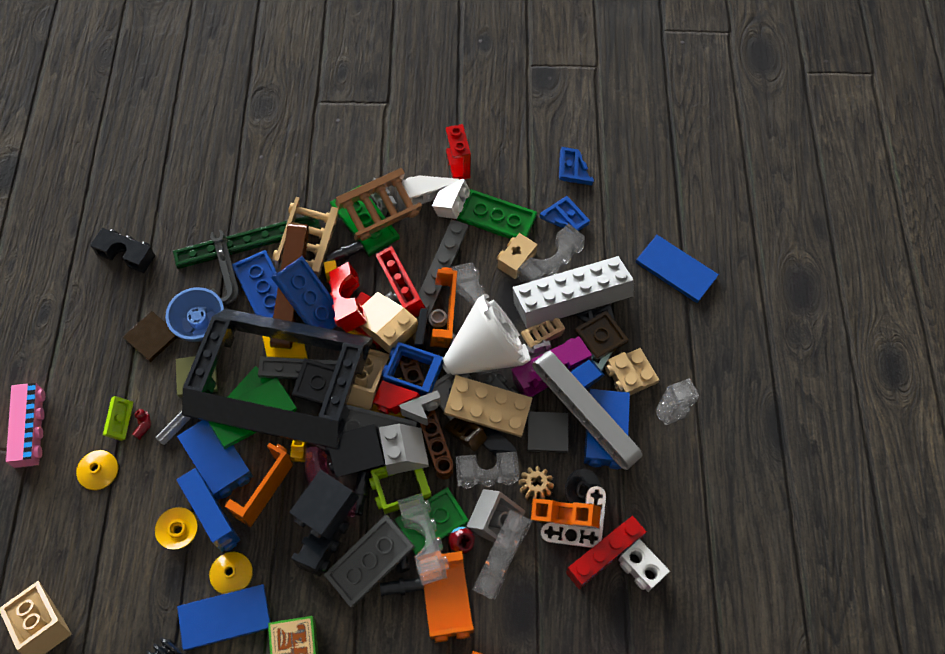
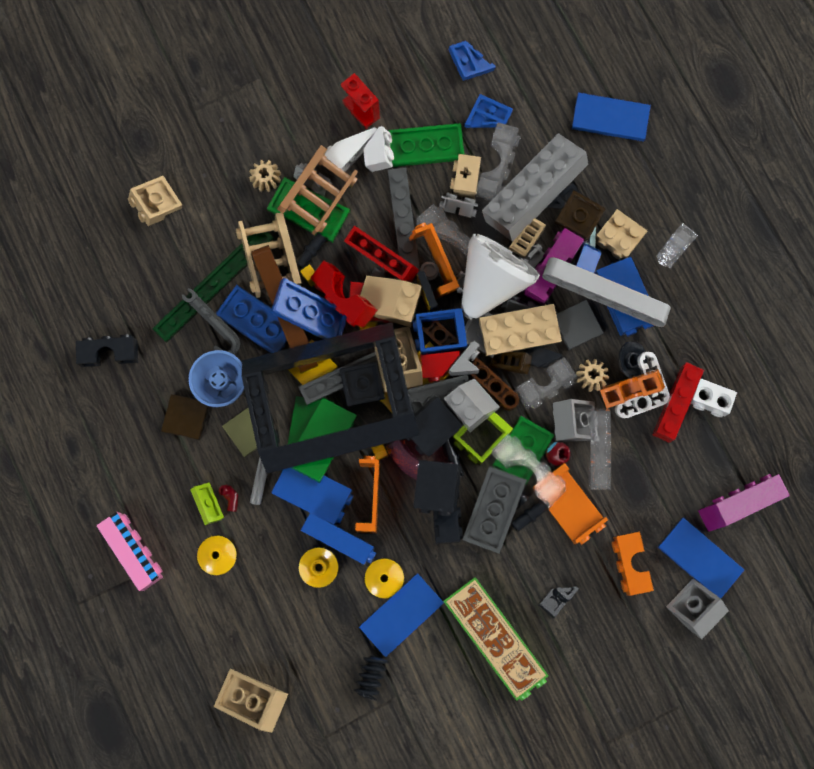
camera: 25 degrees left, 15 degrees up
none -> tan plate [128,176,182,226]
none -> tan gear [249,160,281,192]
none -> light grey hinge [439,193,479,218]

